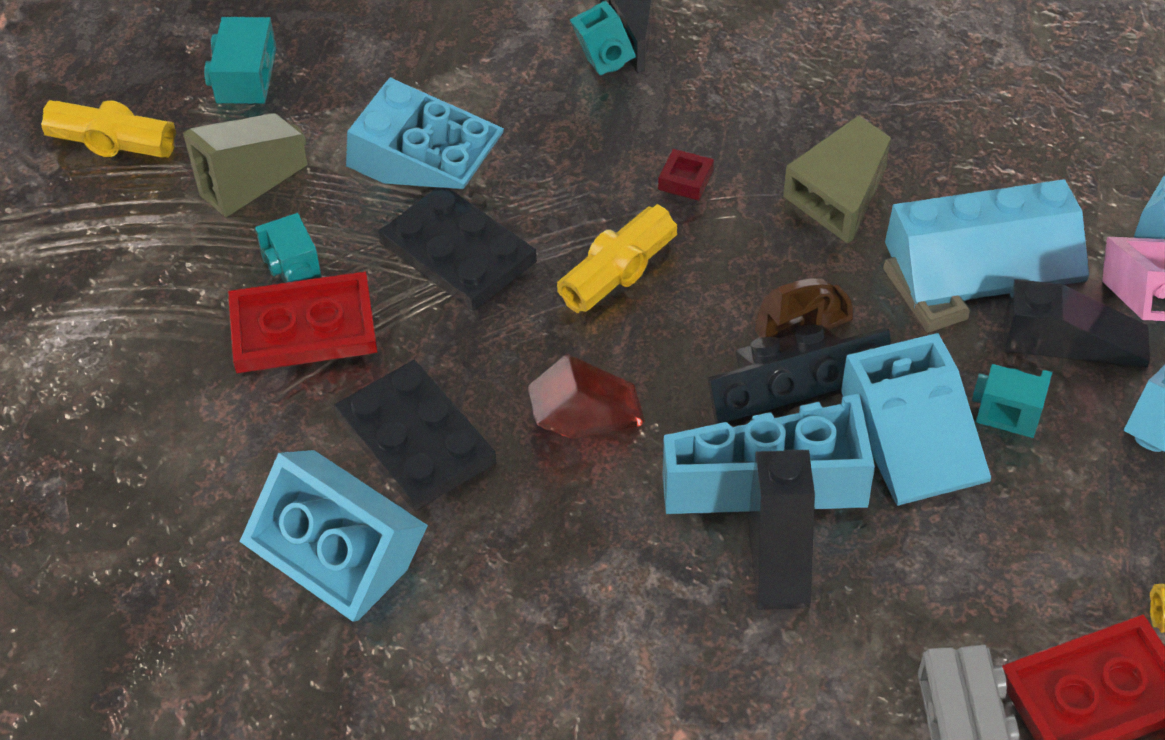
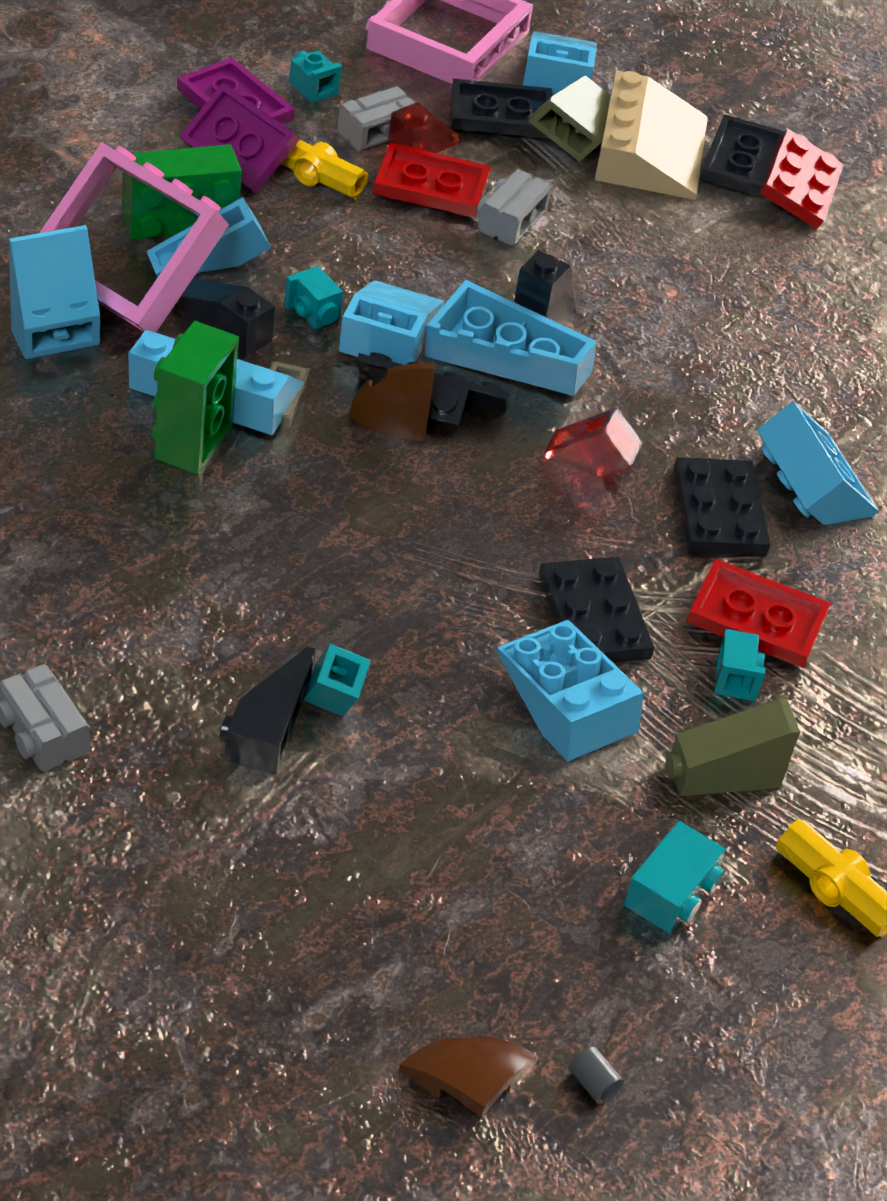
camera: 155 degrees left, 5 degrees down
yellow piece [557,204,677,313] -> none
dark red plate [658,148,714,201] -> none
olive slope [783,116,891,244] -> none
none -> green brick [151,320,239,474]

